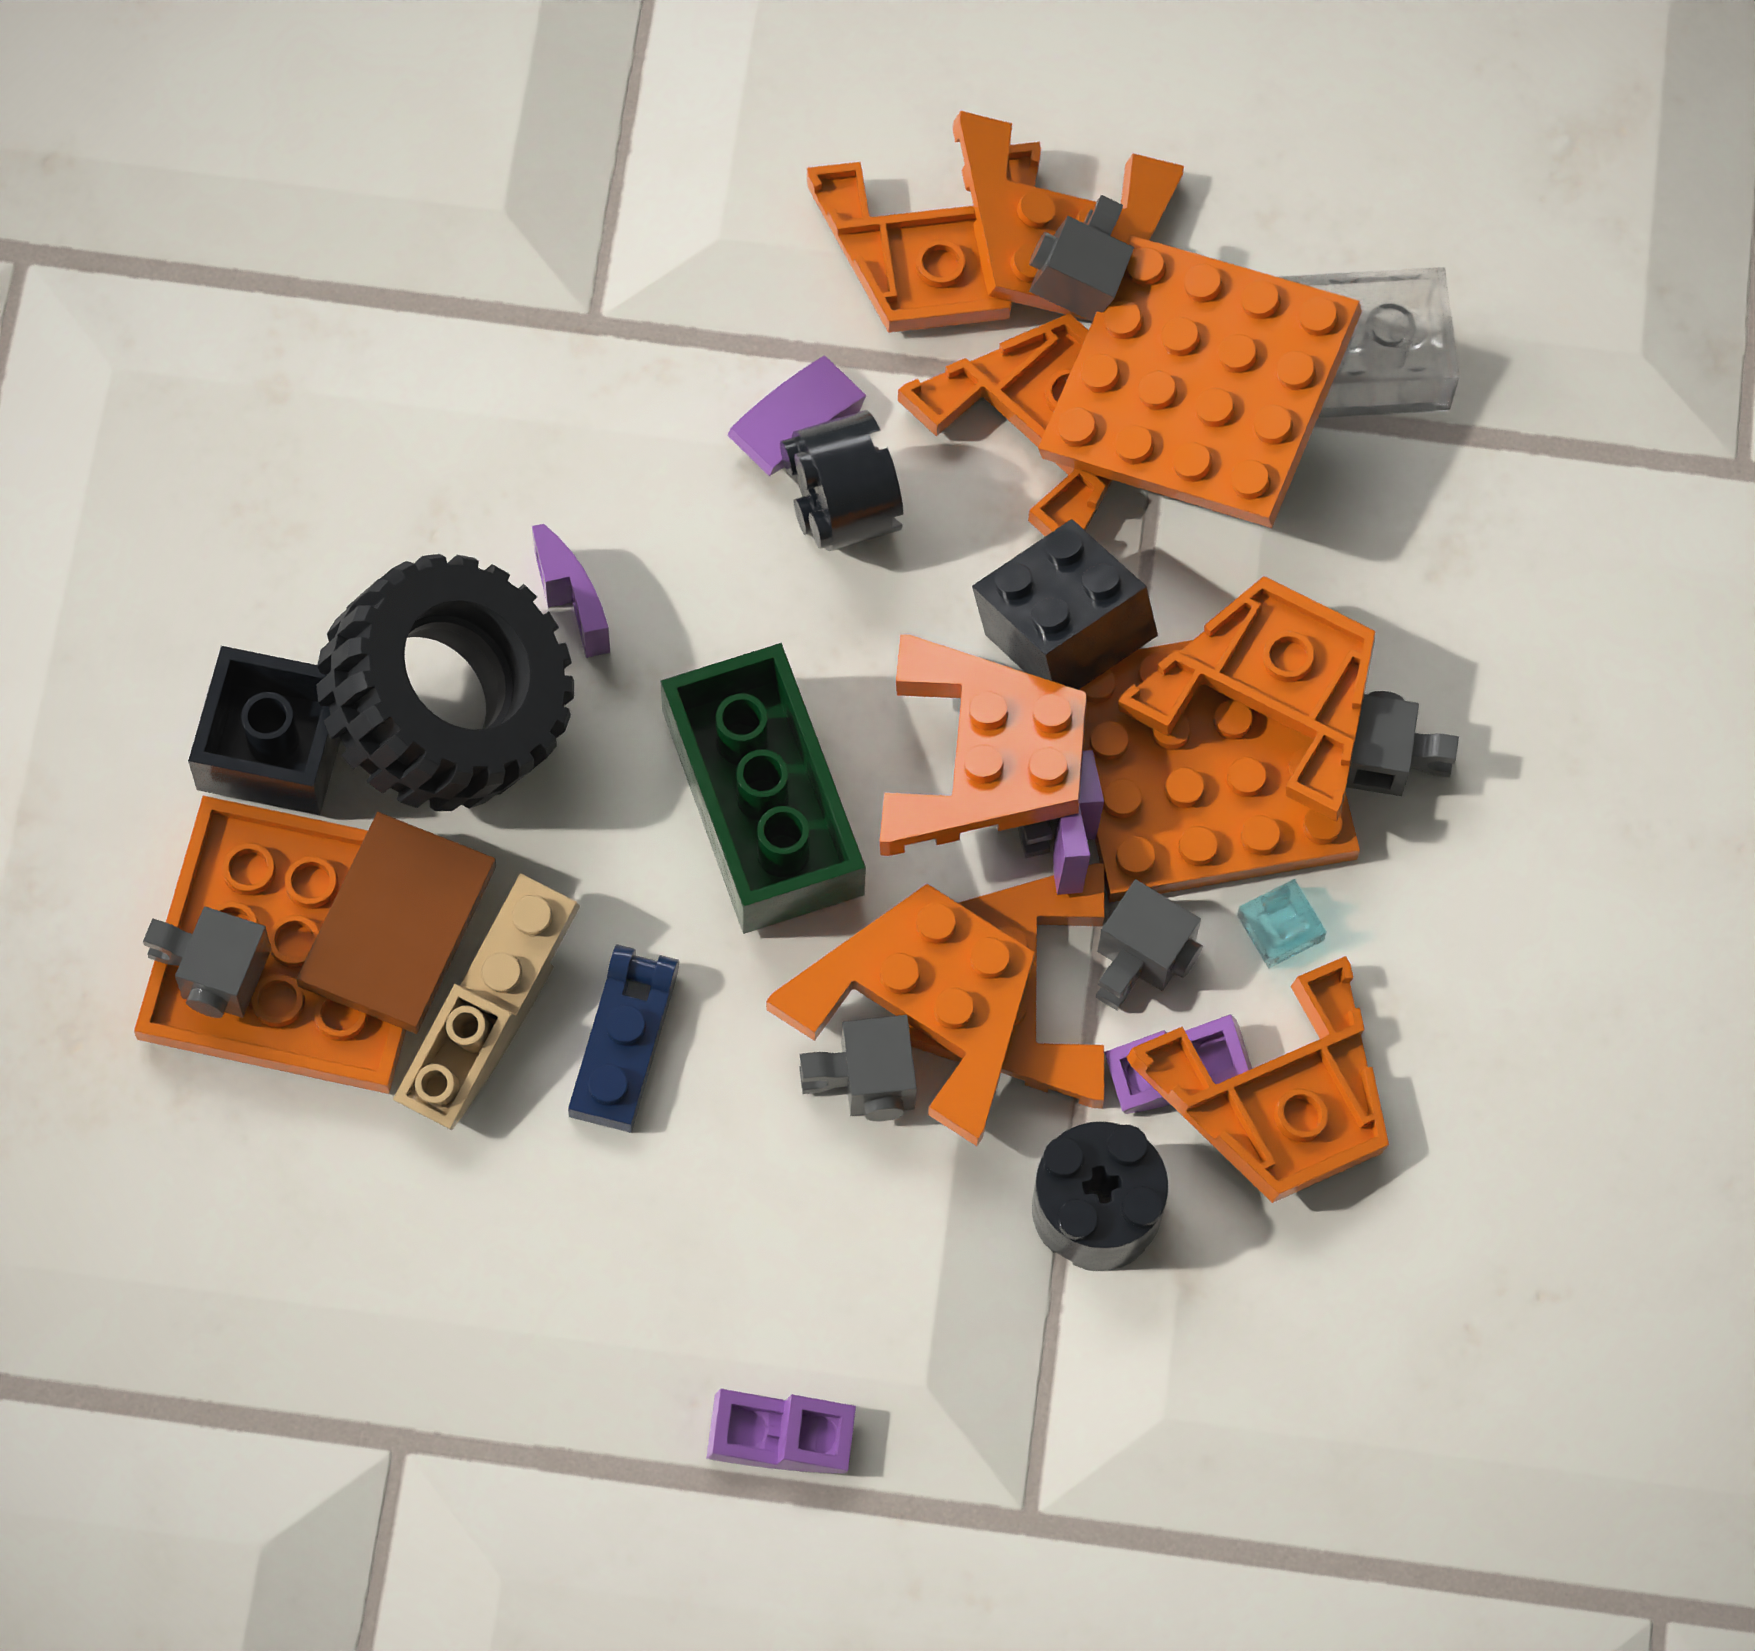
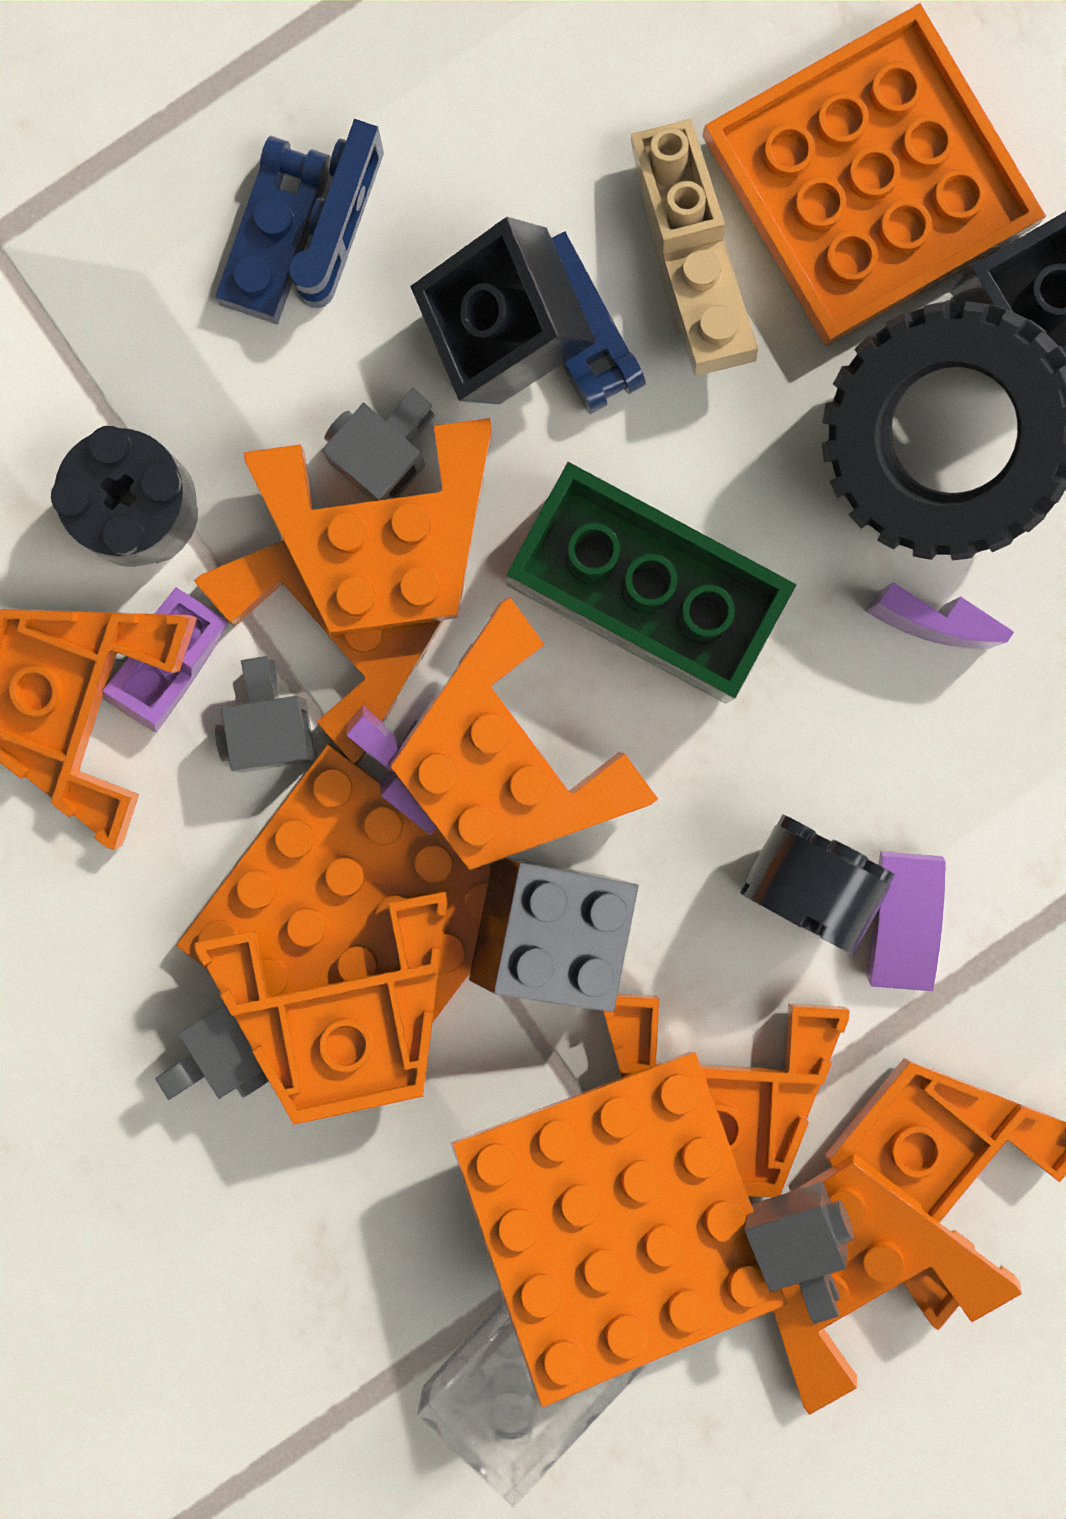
camera: 140 degrees right, 20 degrees up
dark grey brick [143,906,271,1018] -> none
dark orange tile [296,811,496,1034] -> none
medium lavender slope [706,1389,856,1474] -> none
clear light blue tile [1237,879,1327,968] -> none
none -> dark blue plate [215,136,331,325]
none -> dark blue plate [289,118,384,308]
none -> black brick [410,216,596,405]

